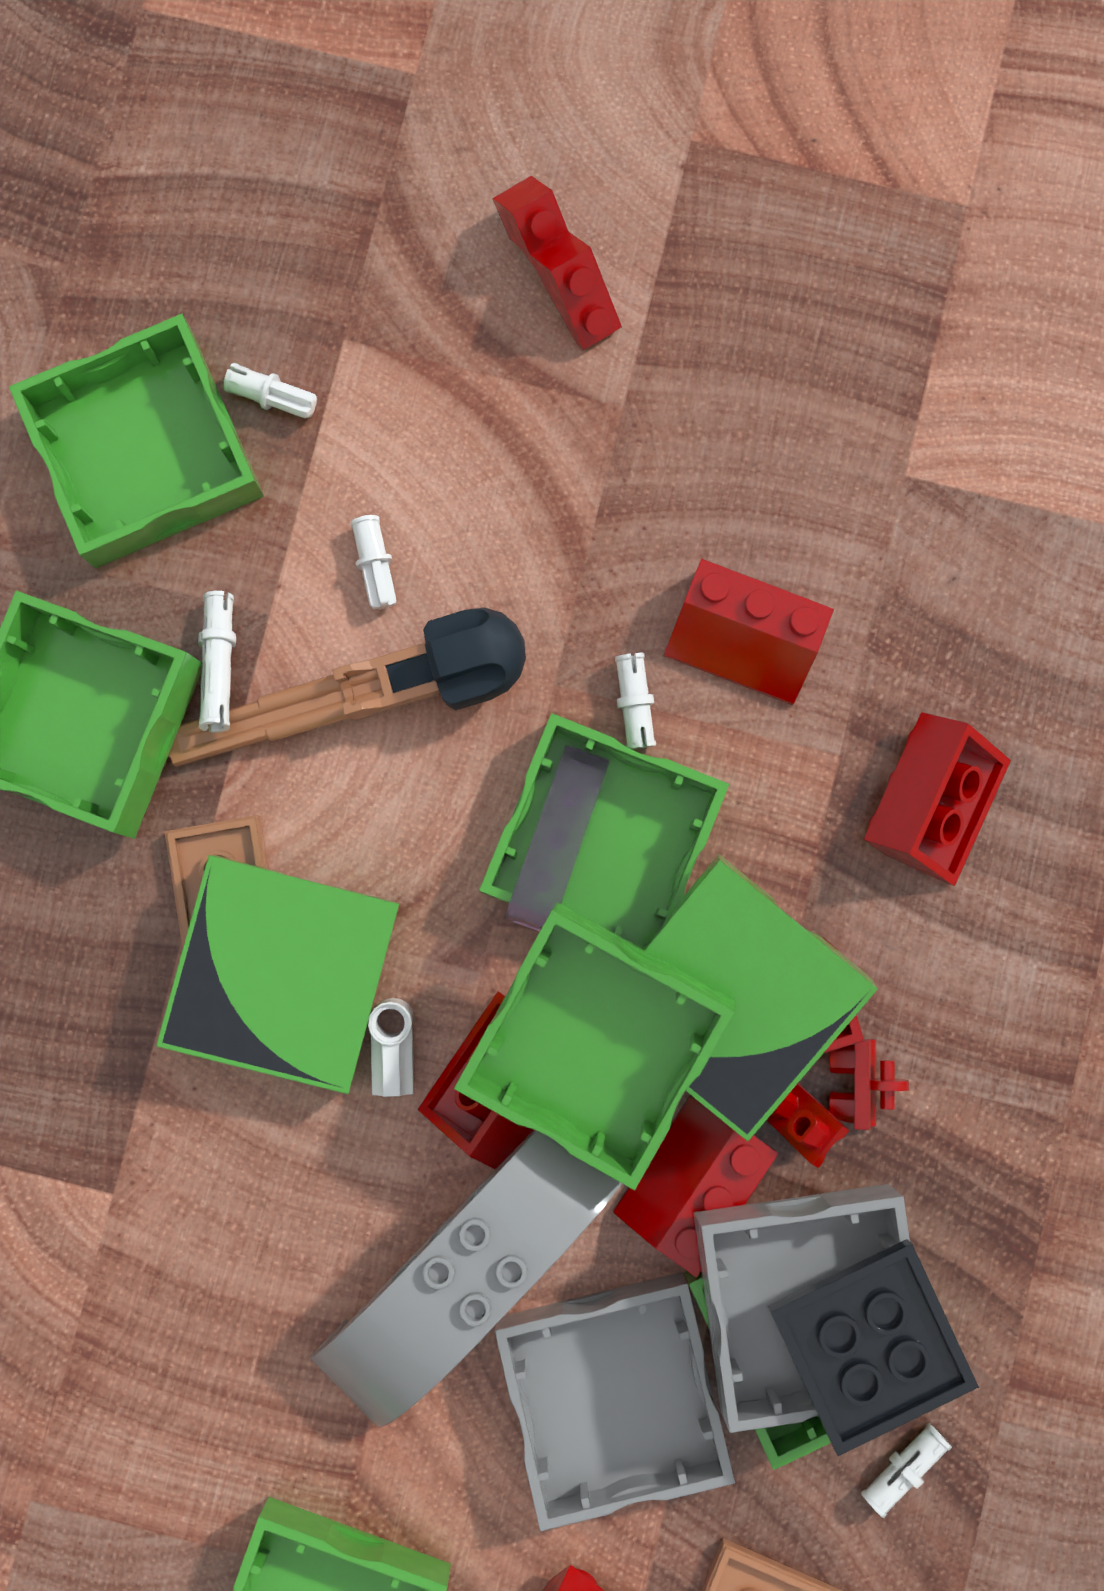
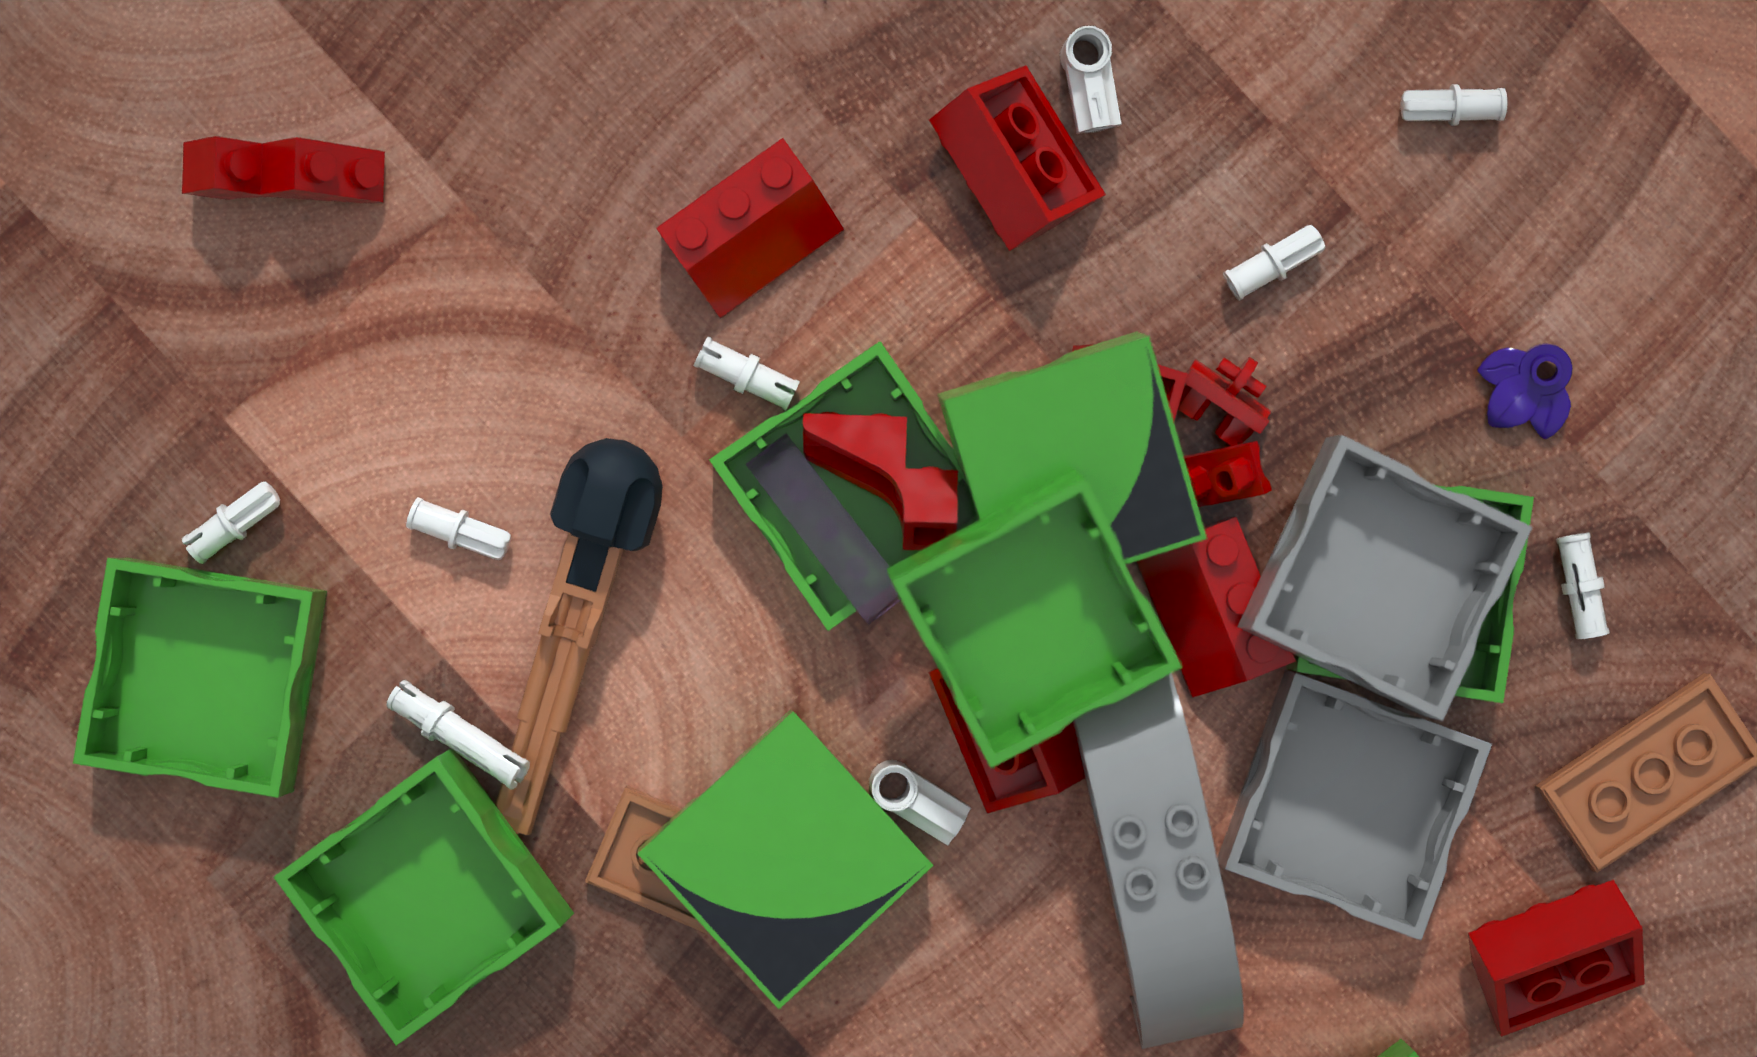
camera: 50 degrees left, 5 degrees up
black plate [768,1239,979,1456] -> none
none -> red arch [803,412,958,550]
none -> white piece [1060,26,1121,134]
none -> white axle [1223,225,1325,301]
none -> dark purple plate [1477,343,1573,439]

